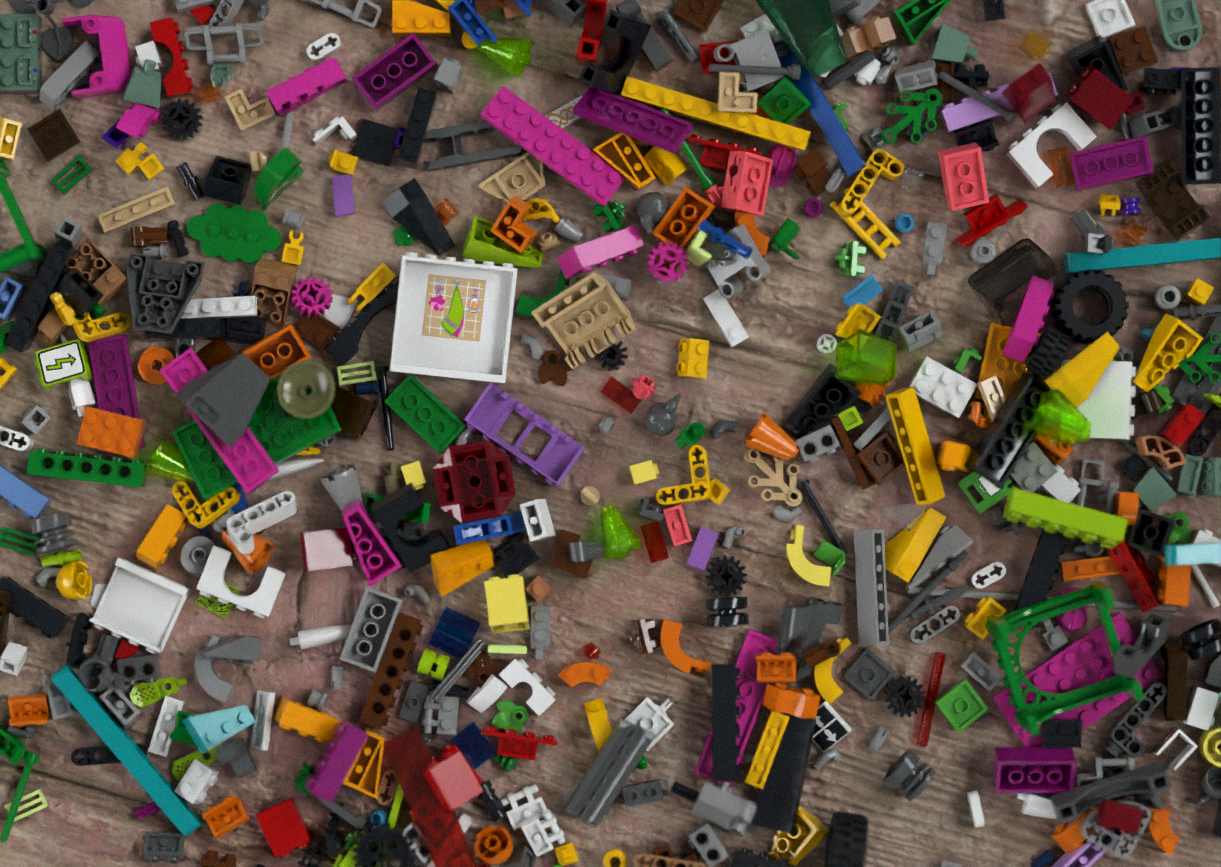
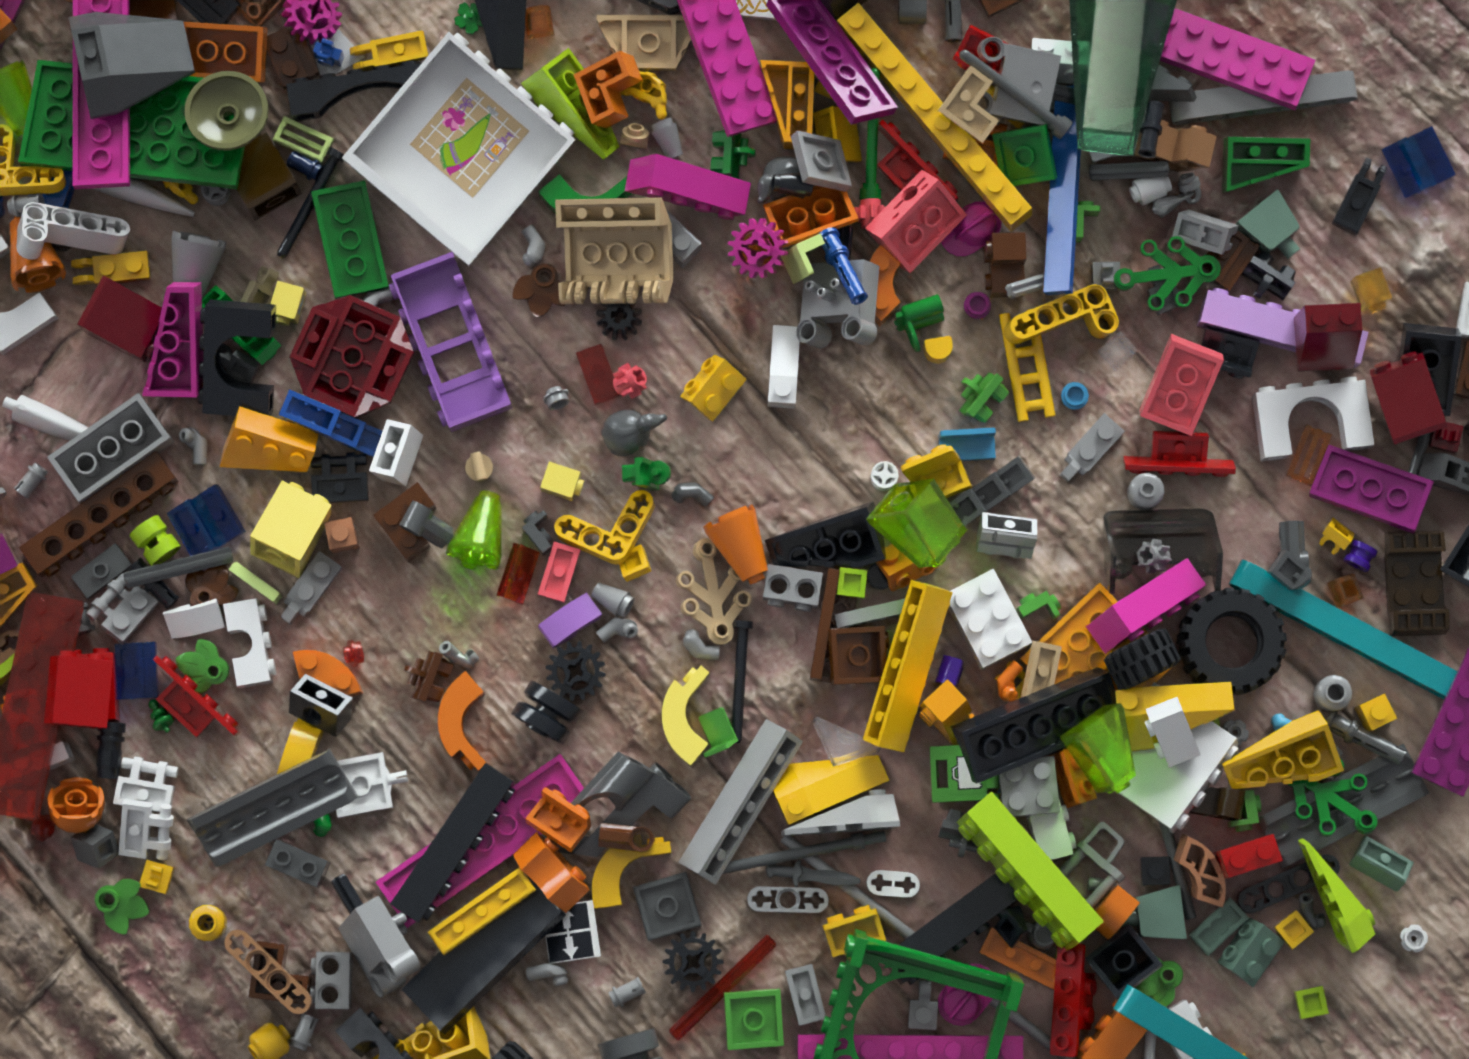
camera: 30 degrees right, 5 degrees down
dark grey bar [938,72,1016,122] -> none
none -> yellow hinge [71,251,151,285]
none -> black brick [289,674,353,737]
none -> blue plate [313,38,344,68]
none -> light grey arm [439,641,479,669]
none -> light grey cone [591,582,635,617]
none -> black cone [771,172,813,199]
none -> light grey plate [791,130,852,192]
none -> yellow brick [923,336,953,364]
none -> dark purple brick [935,655,964,688]
none -> black slope [994,906,1027,948]
none -> light grey gear [1136,539,1172,574]
none -> black pin [1138,101,1164,158]
none -> white piece [1144,697,1201,768]

